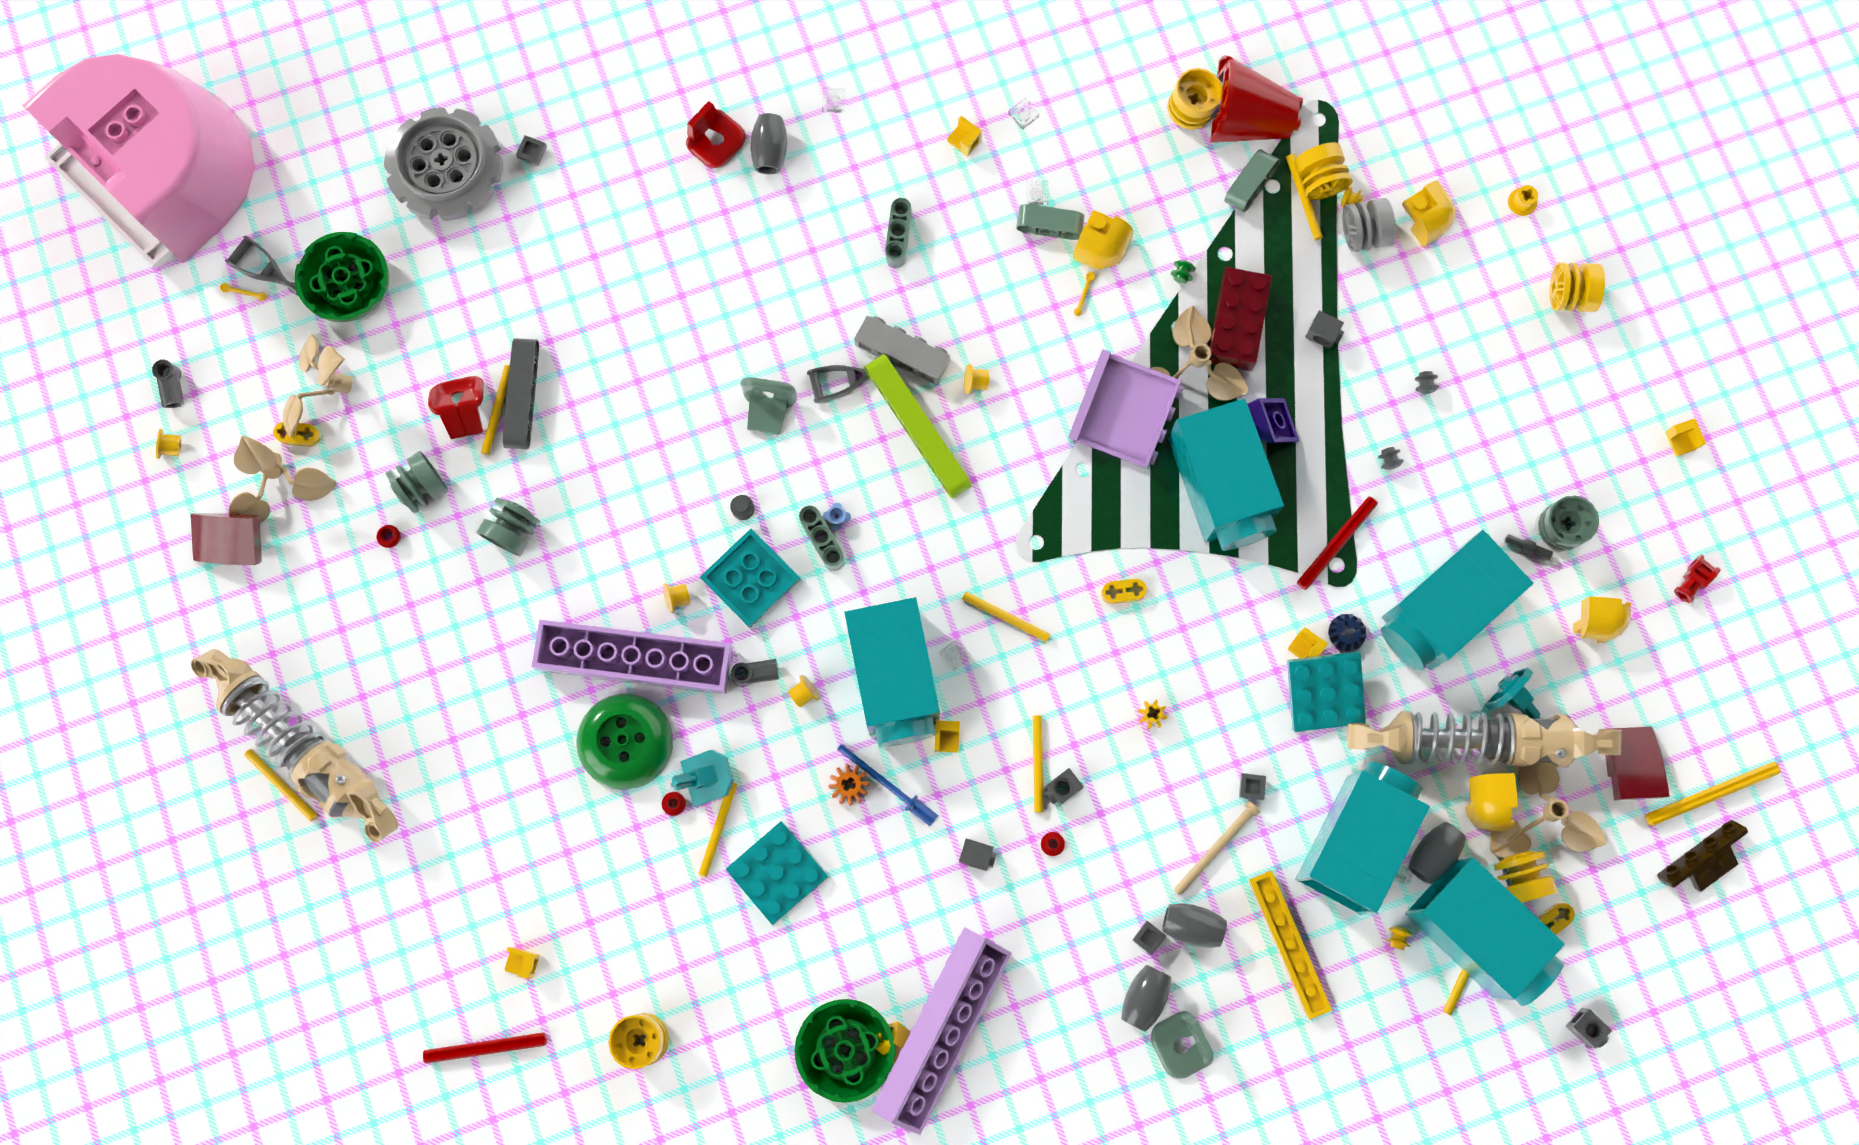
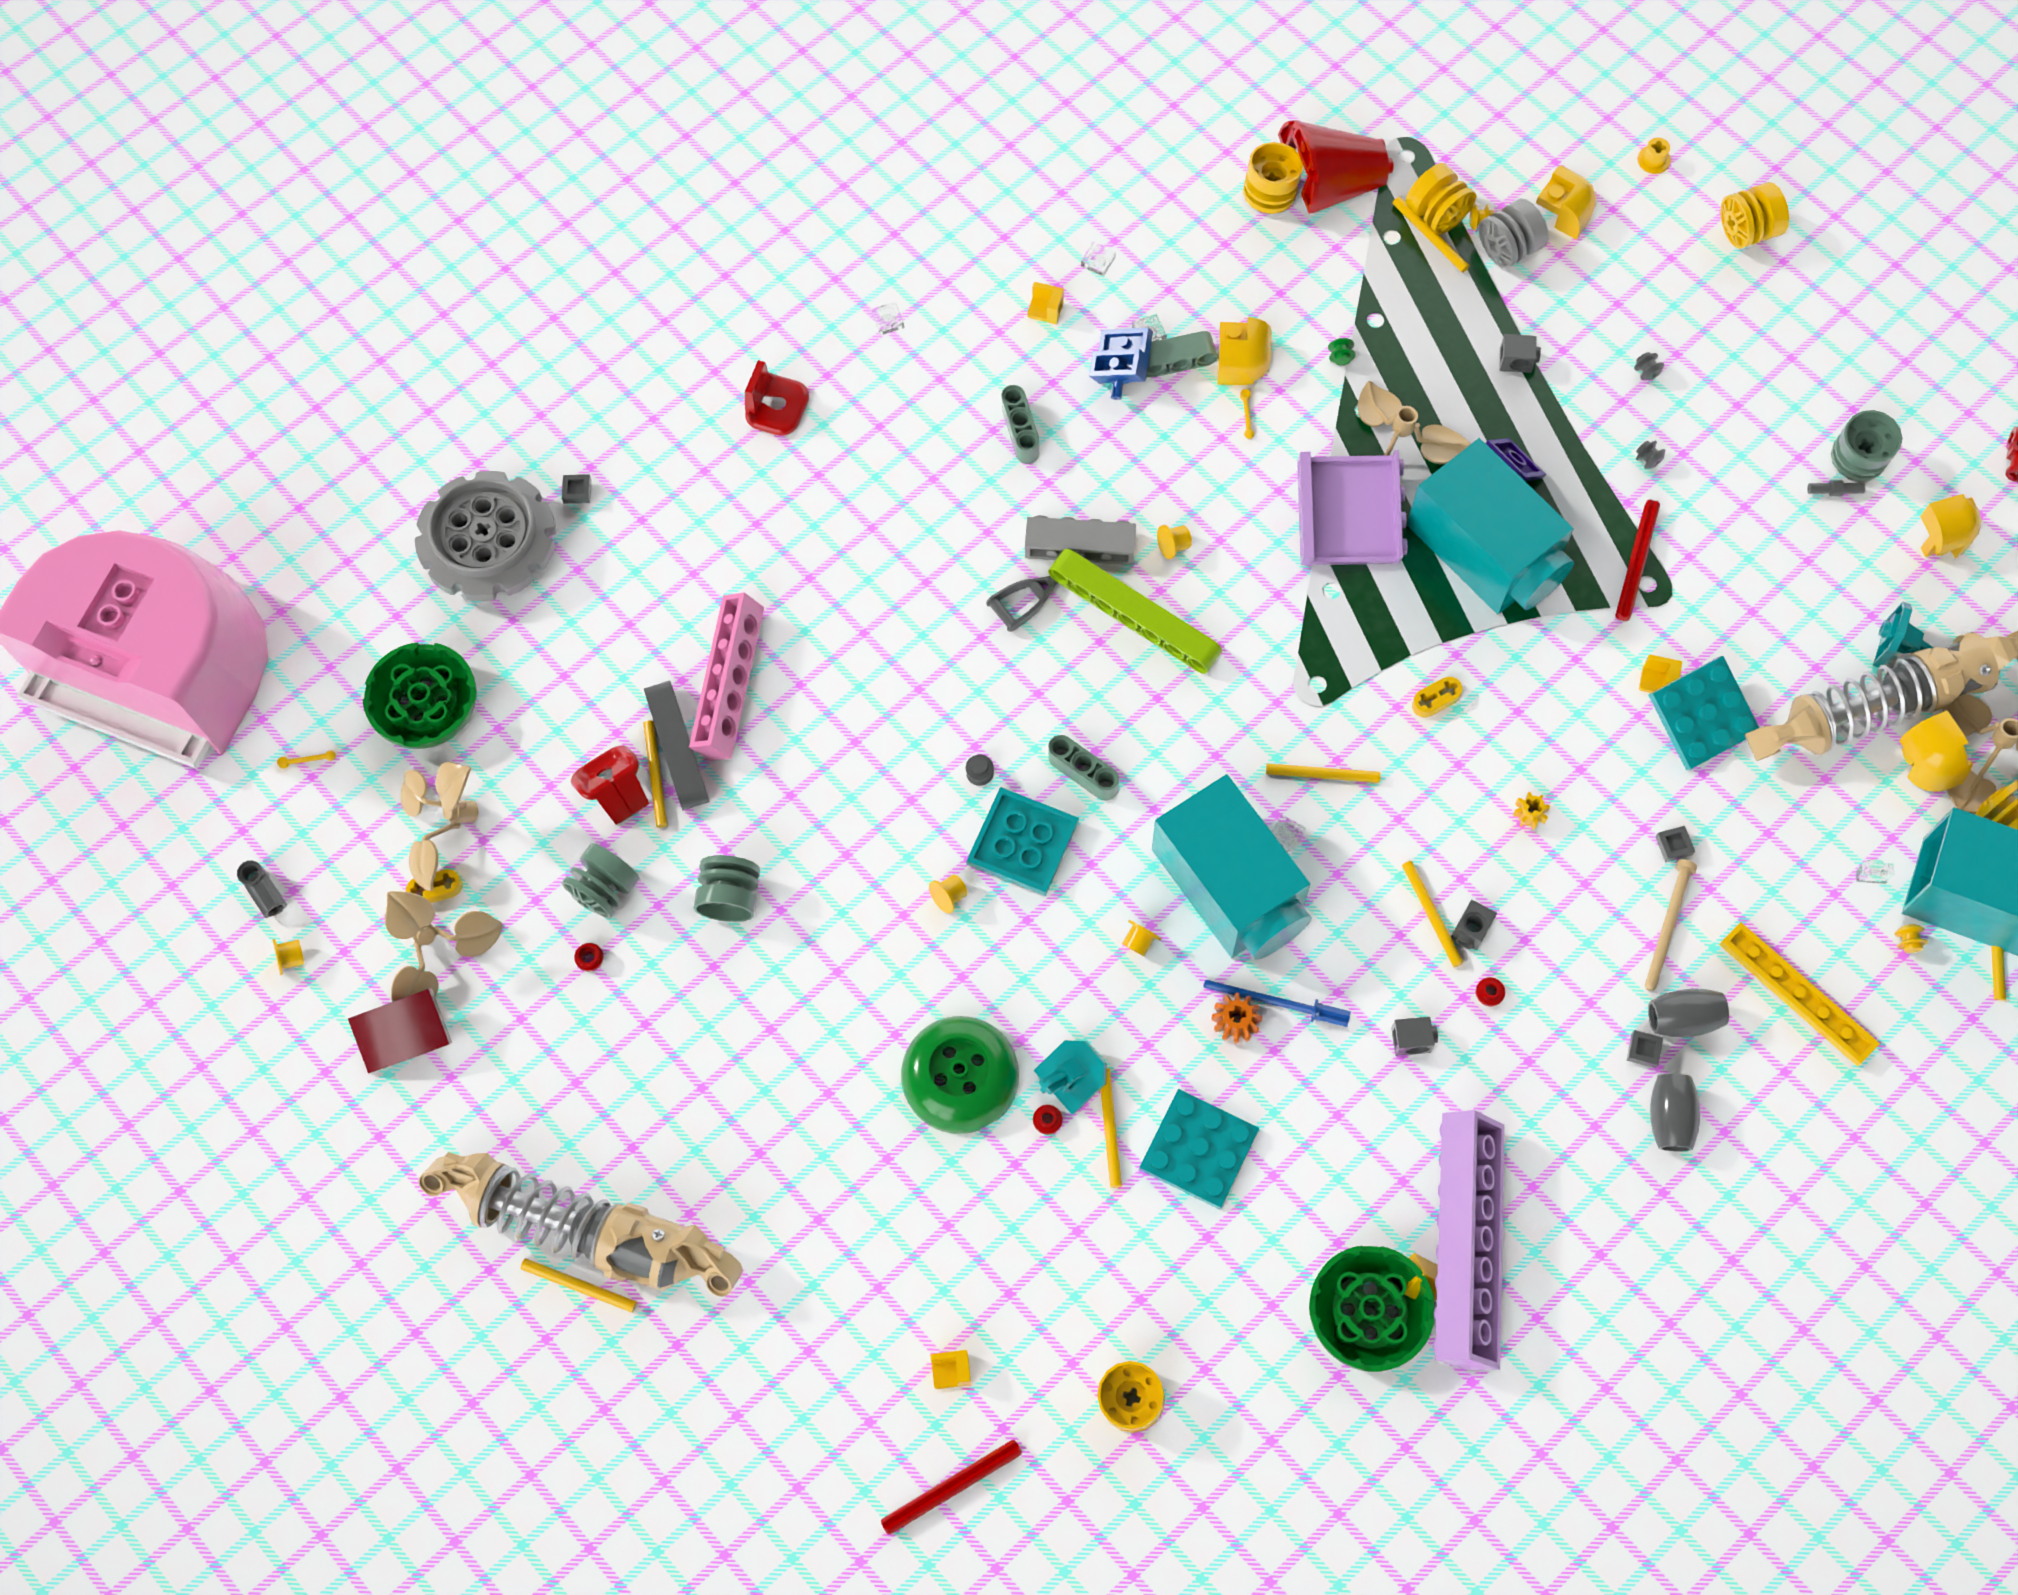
camera: 20 degrees left, 10 degrees down
dark grey piece [225,235,298,296] -> none
lavender brick [531,619,733,695] -> none
dark grey piece [731,659,779,687] -> none
sand green piece [740,377,797,435] -> none
dark grey piece [750,113,787,175] -> none
light blue plate [823,503,851,531] -> none
yellow panel [934,720,960,753] -> none
sand green piece [1151,1011,1214,1079] -> none
dark red brick [1208,267,1272,371] -> none
sand green beam [1224,149,1280,213] -> none
teal container [1295,761,1430,915] -> none
dark blue gear [1328,614,1367,652] -> none
teal container [1381,529,1534,671] -> none
dark grey piece [1408,822,1466,884] -> none
yellow panel [1665,418,1706,457] -> none
none -> bright pink brick [689,592,764,761]
none -> plate [1089,327,1153,400]

